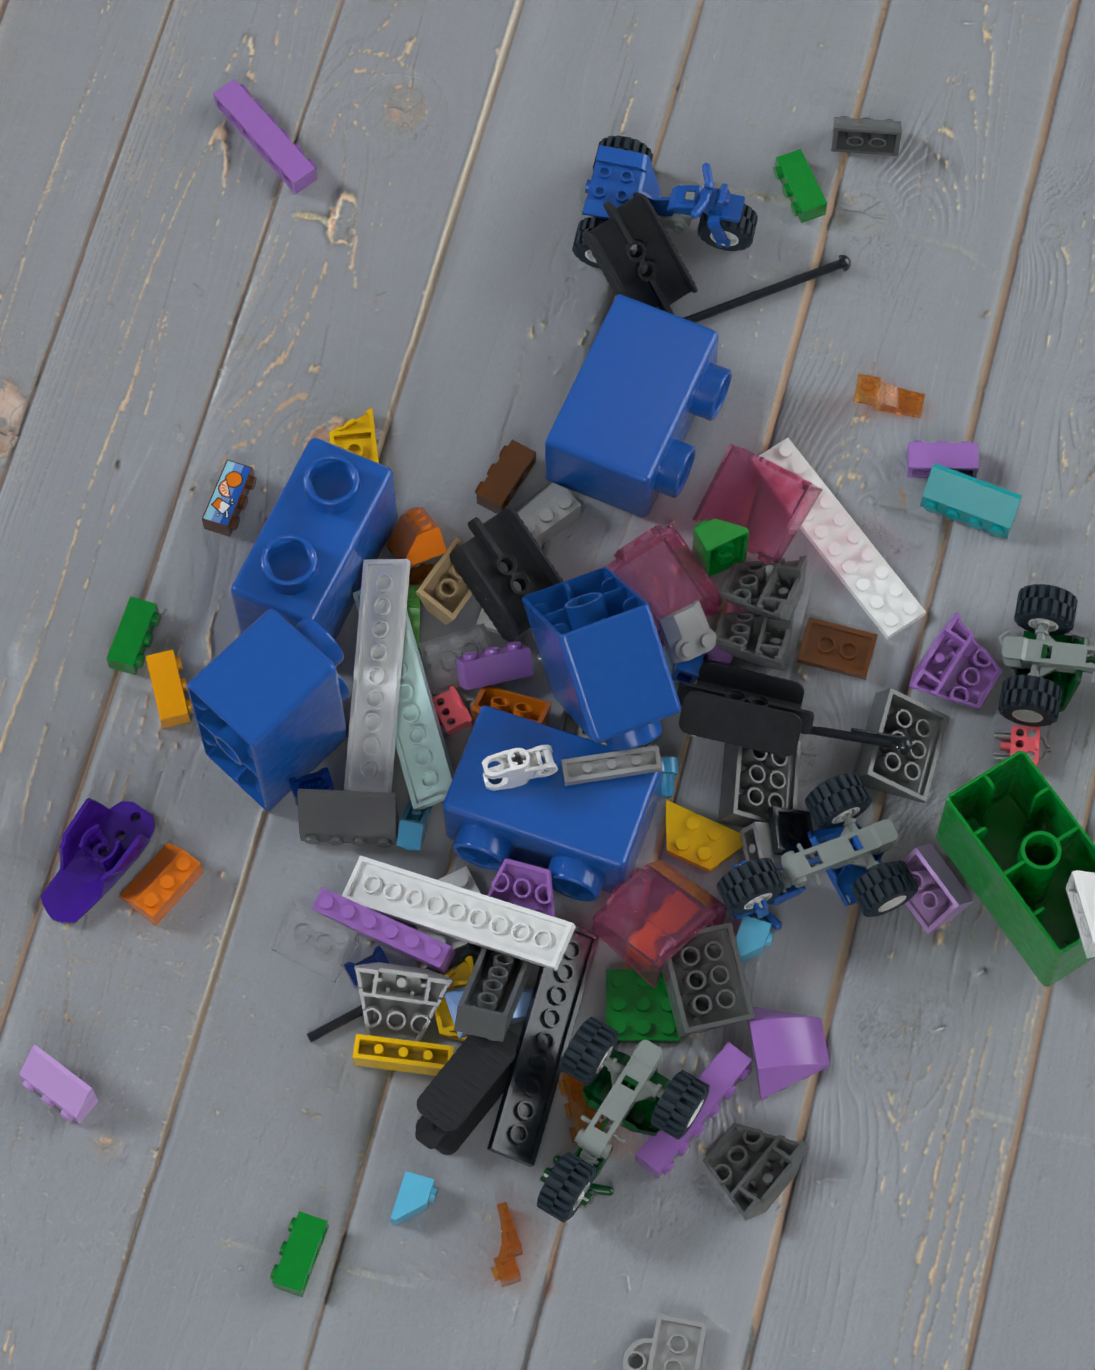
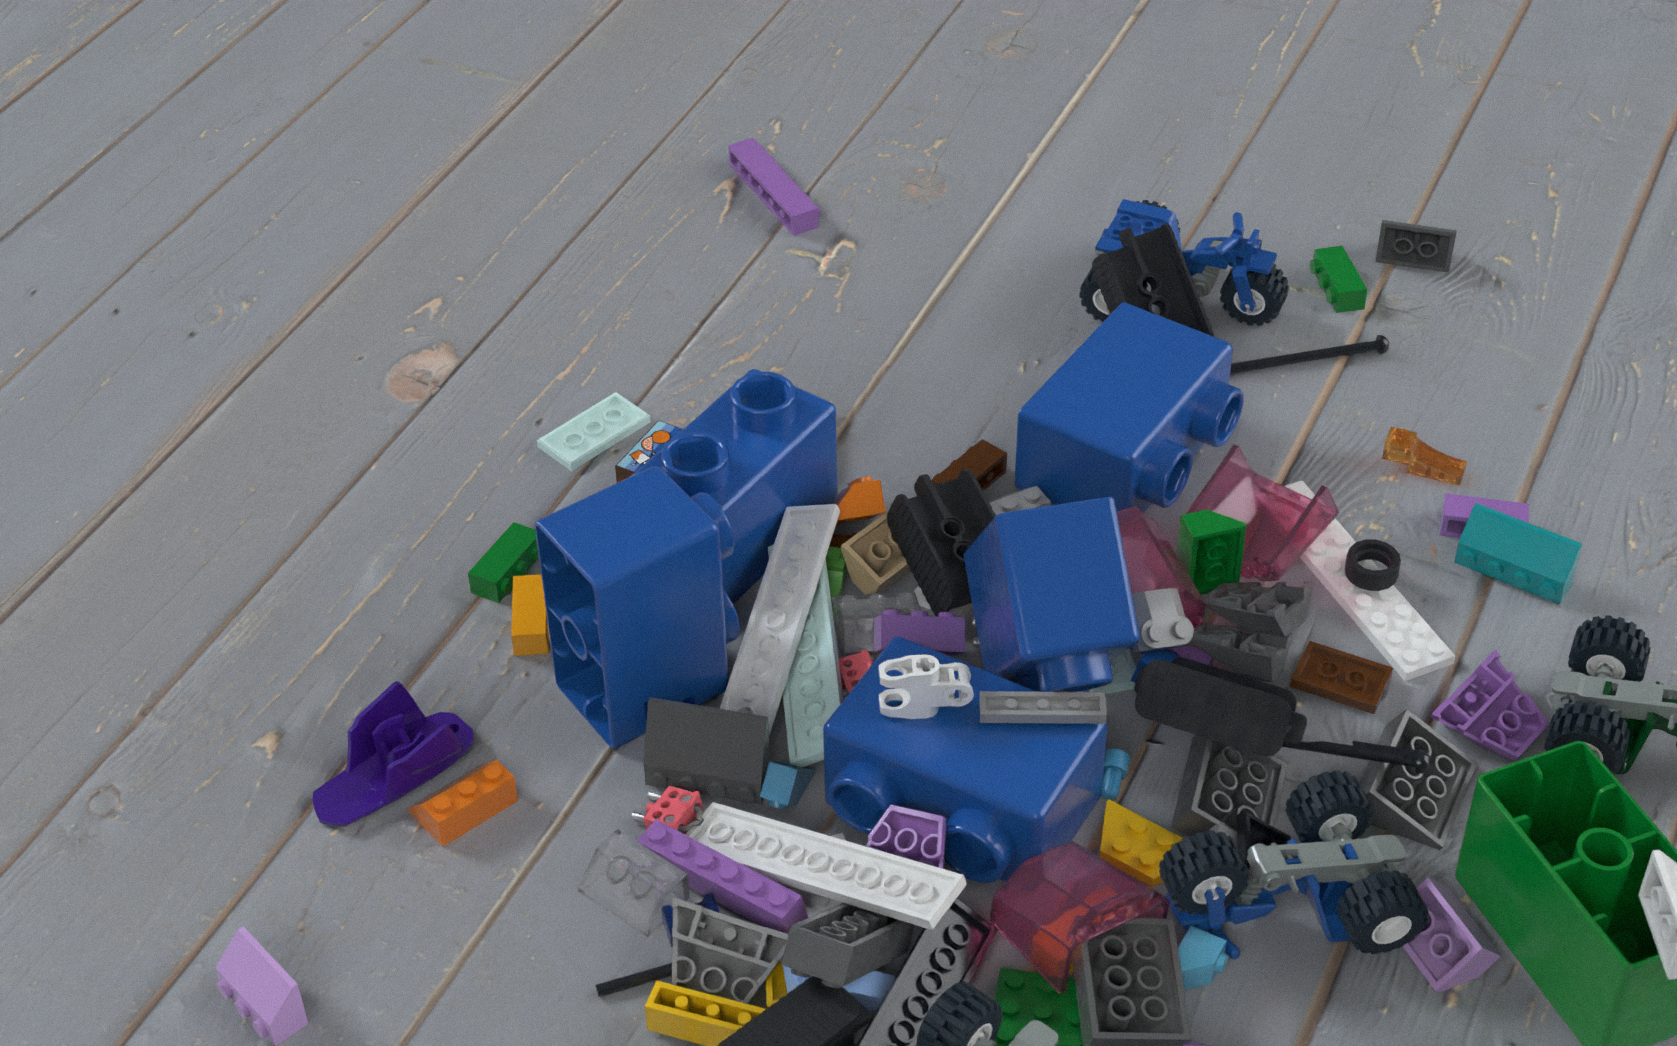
camera: 10 degrees right, 25 degrees down
none -> light aqua tile [537,392,650,472]
none -> coral piece [631,786,704,834]
none -> black tyre [1344,539,1401,591]

